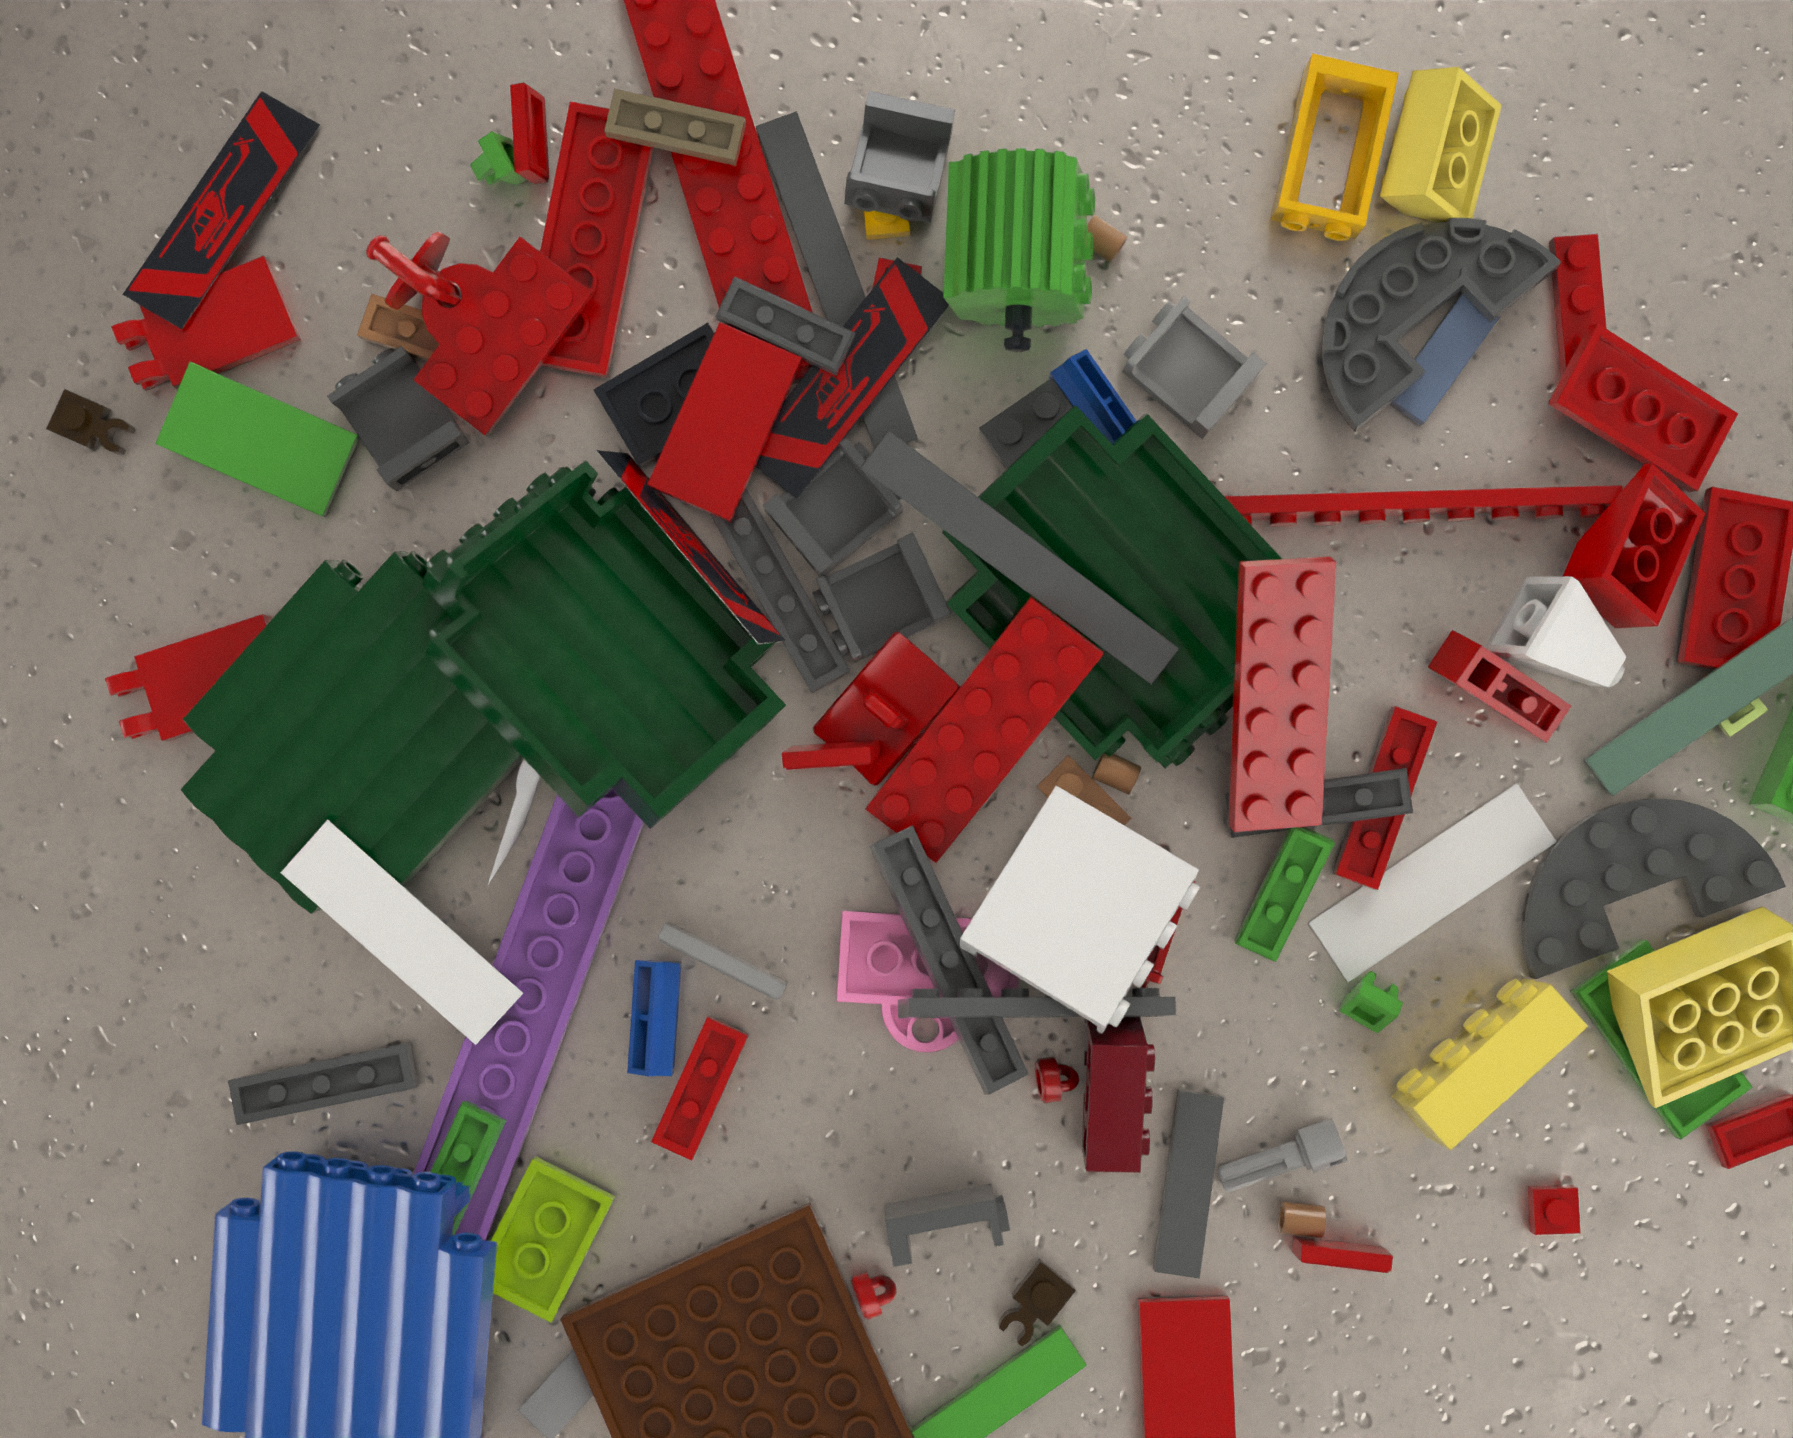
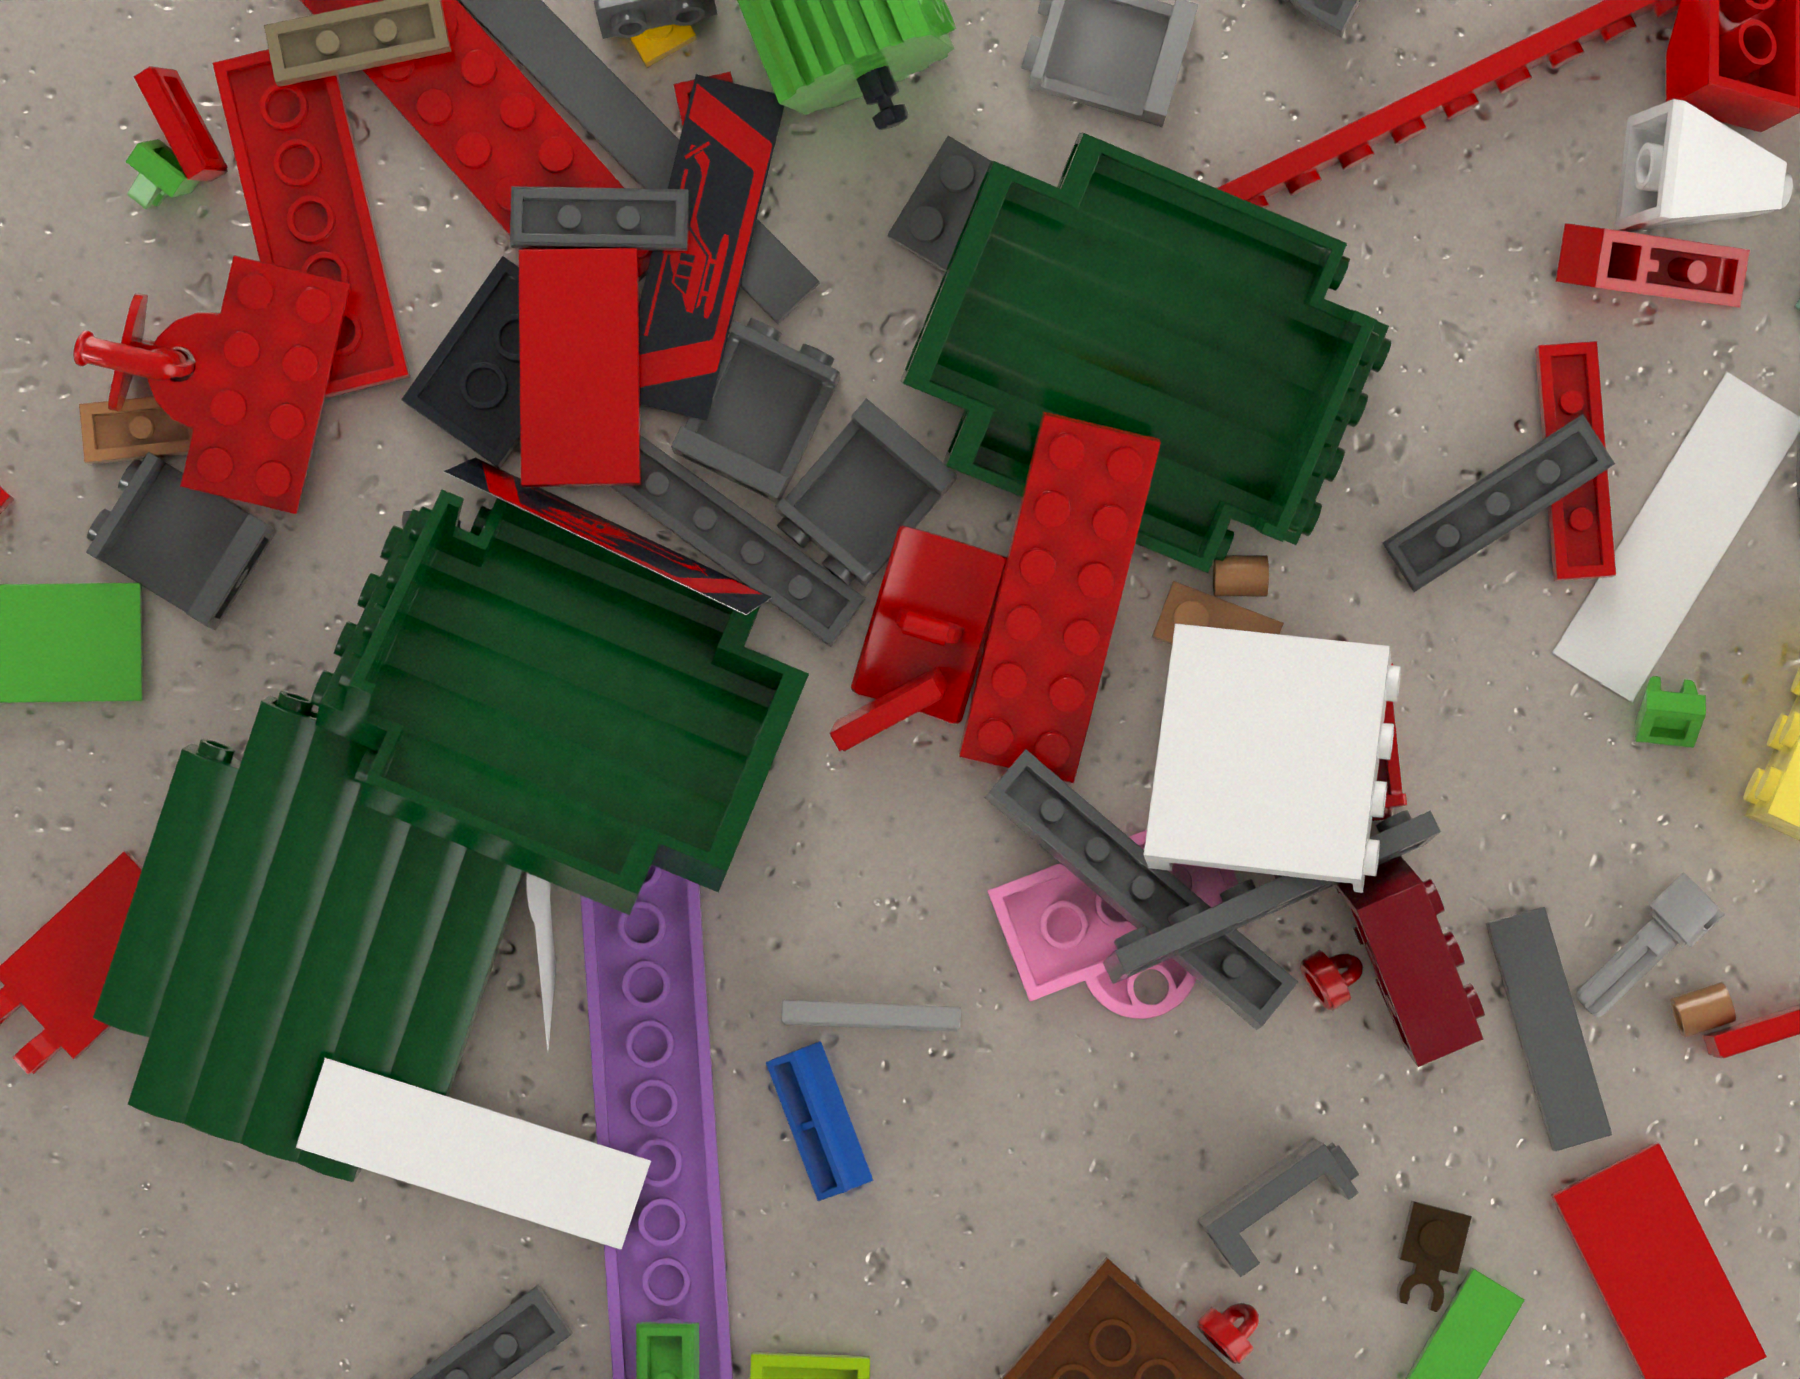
camera: 20 degrees left, 0 degrees up
red plate [651,1016,749,1161] -> none
dark grey tile [861,430,1179,684] -> none
blue piece [1049,349,1136,444] -> none
plate [1229,556,1337,832] -> none
bright green tile [1234,827,1335,962] -> none

